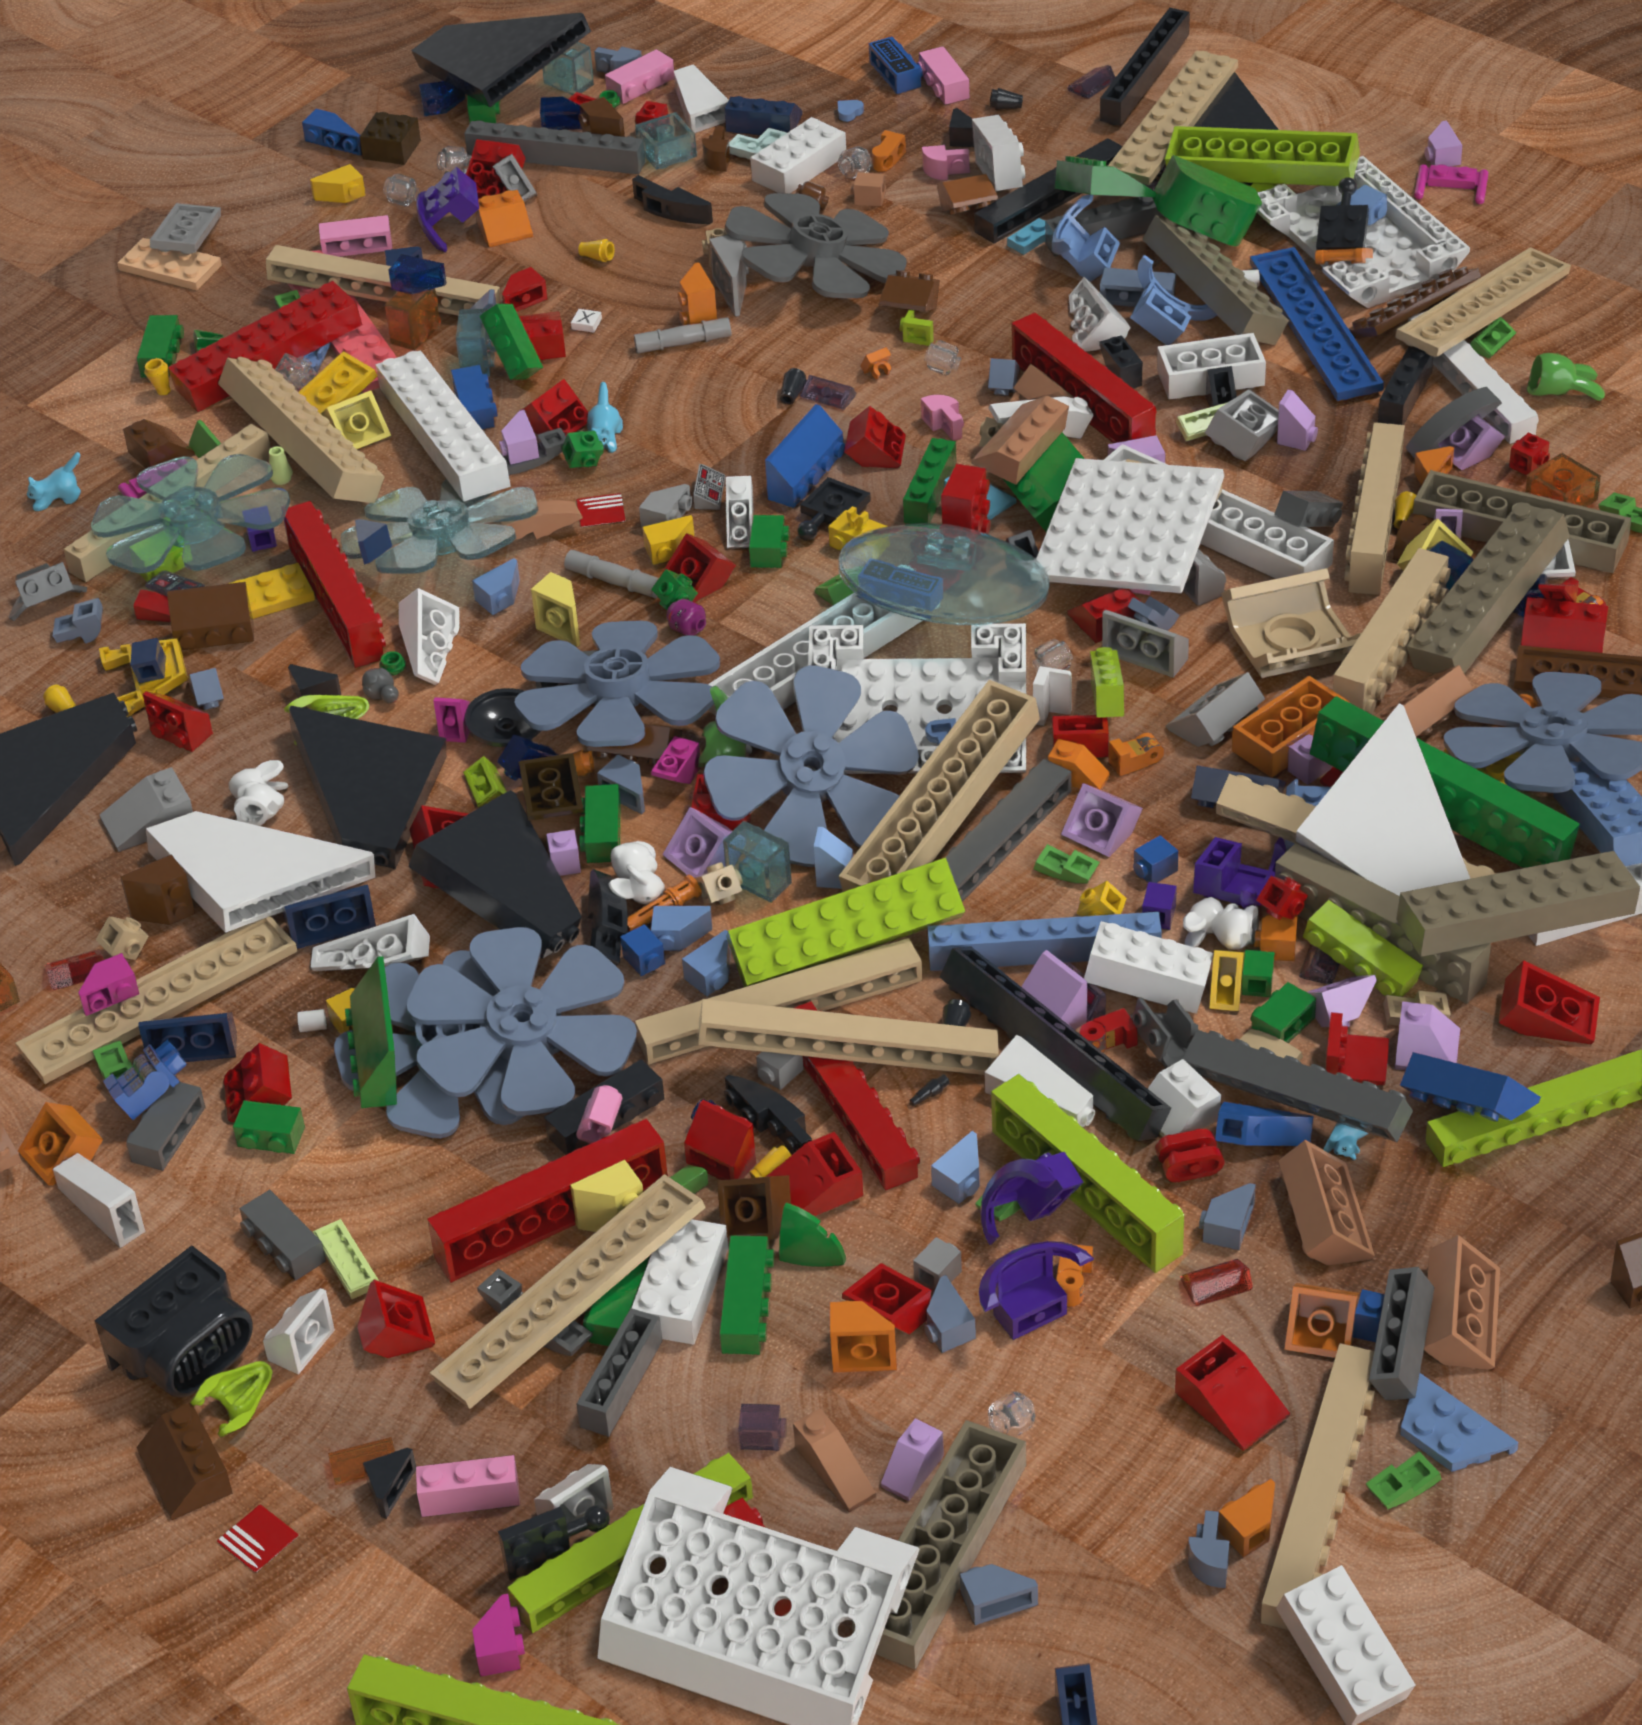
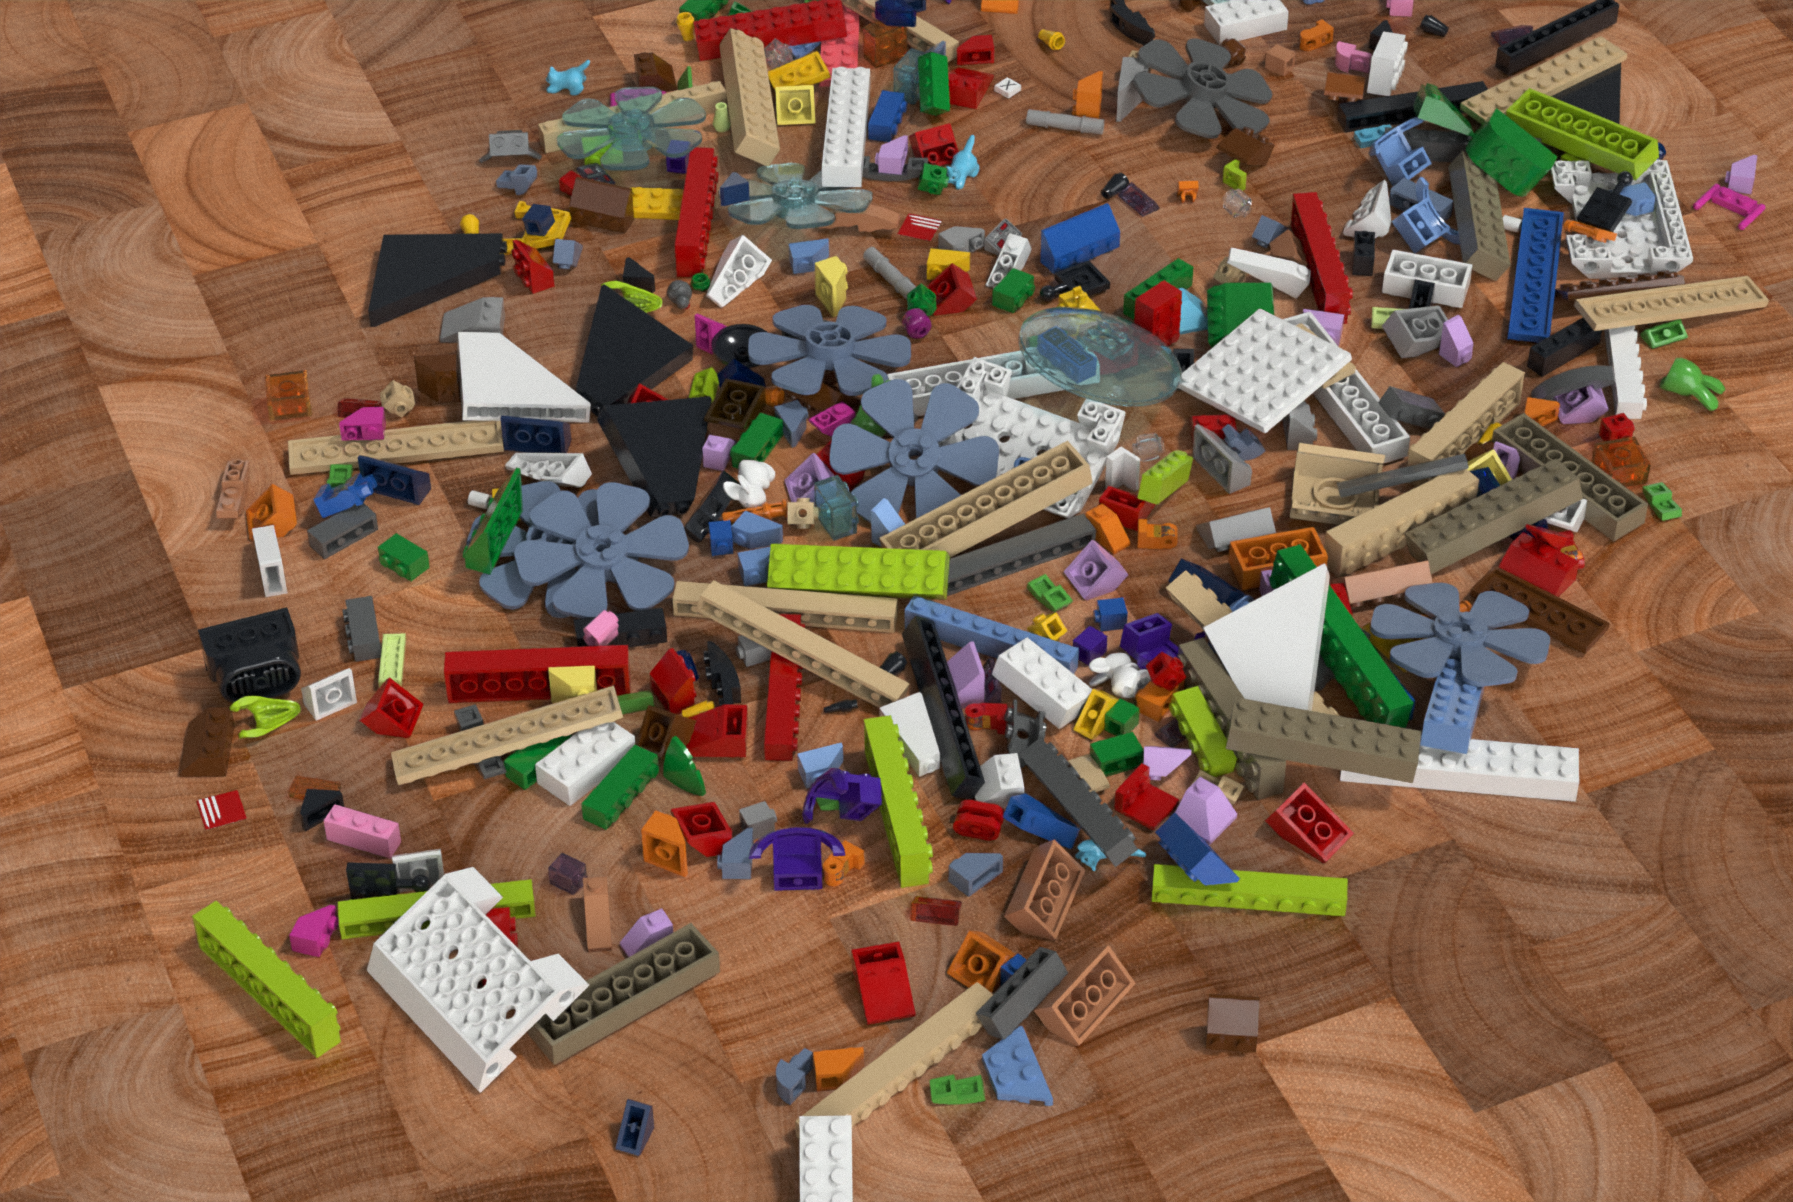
camera: 25 degrees right, 0 degrees up
red slope [223,1043,292,1123] -> none
white animal [229,760,289,826] -> none
dark grey brick [576,1308,663,1436] -> none
clear head [838,146,872,179] -> none
red slope [844,406,906,468] -> none
bright pink brick [921,395,964,441] -> none
sand blue slope [960,1564,1038,1625] -> none
nougat slope [972,396,1069,485] -> none
clear head [988,1391,1036,1438] -> none
none -> dark grey tile [1337,454,1469,498]

